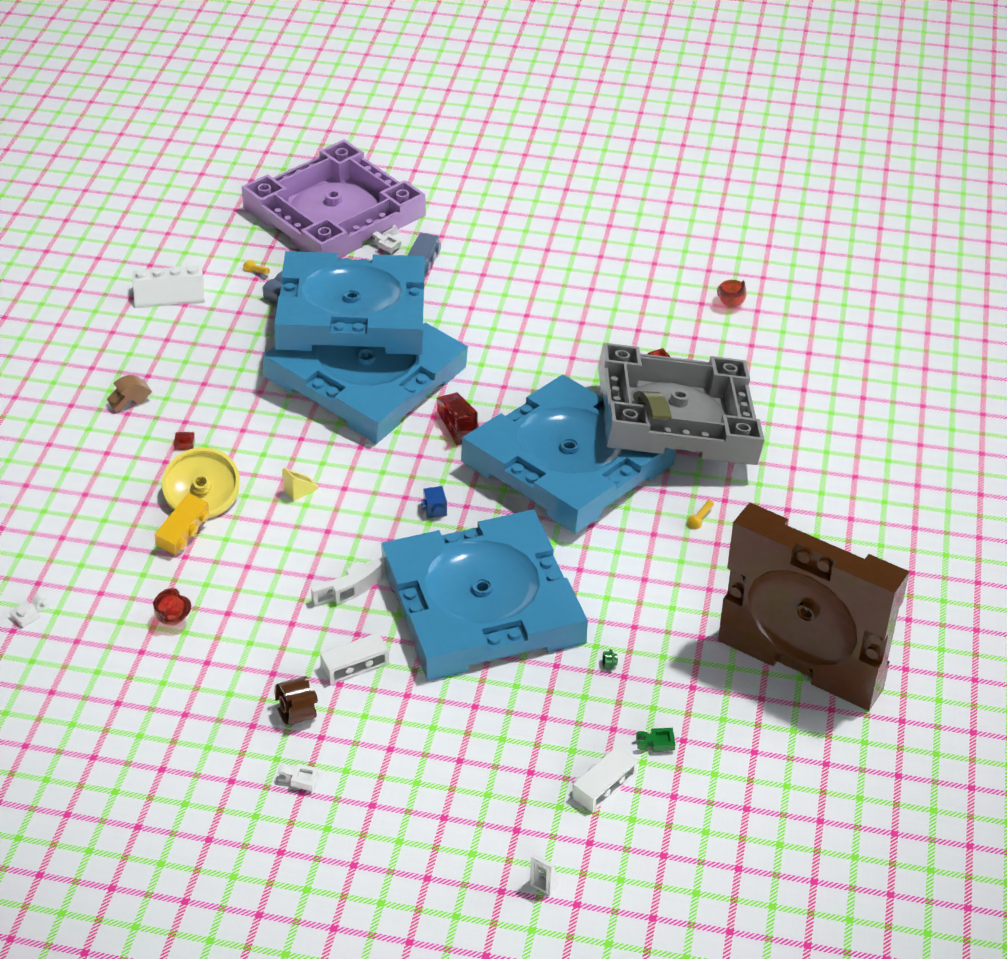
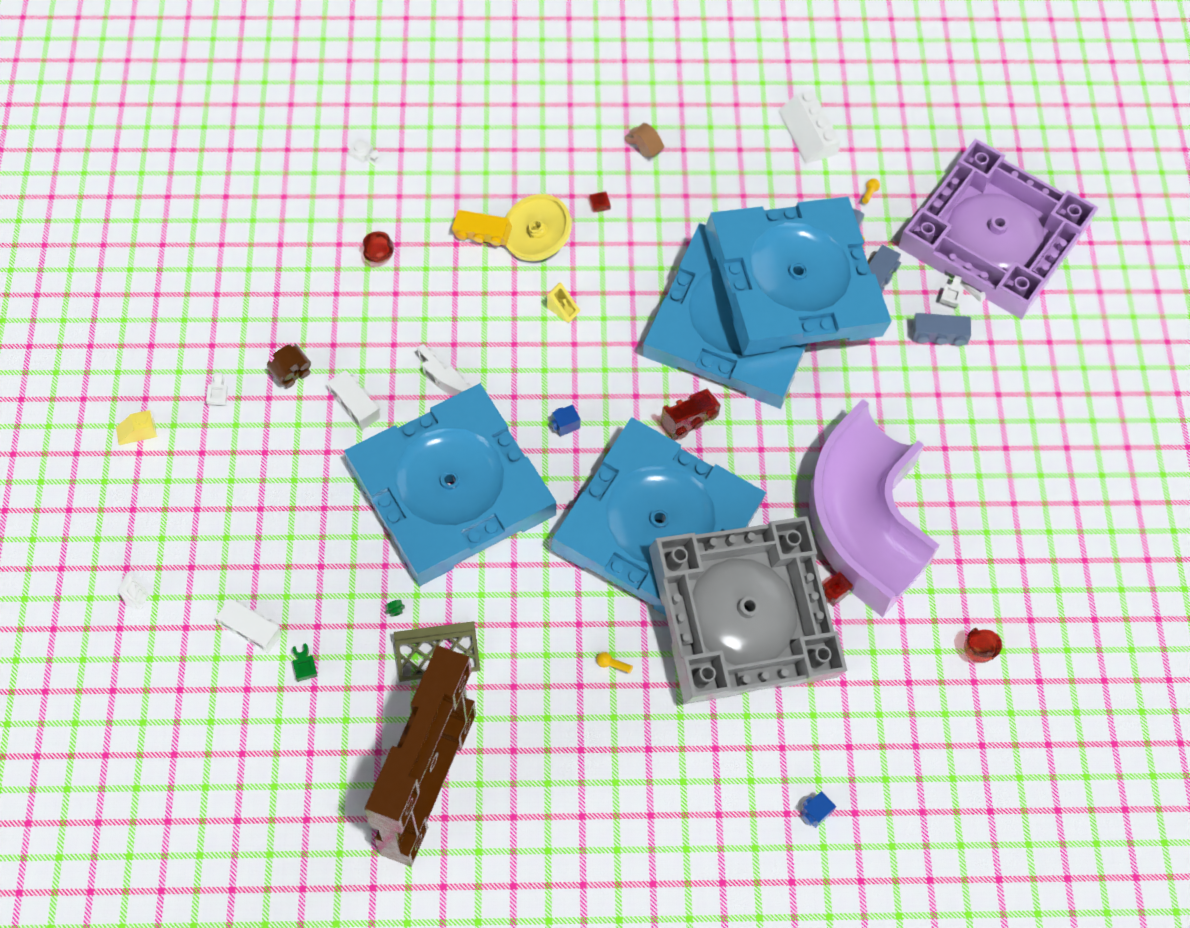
camera: 75 degrees right, 20 degrees up
olive slope [633,391,672,420] -> none
none -> light yellow slope [116,410,157,445]
none -> olive fence [394,621,481,682]
none -> blue brick [801,791,836,828]
none -> lavender piece [809,399,939,617]

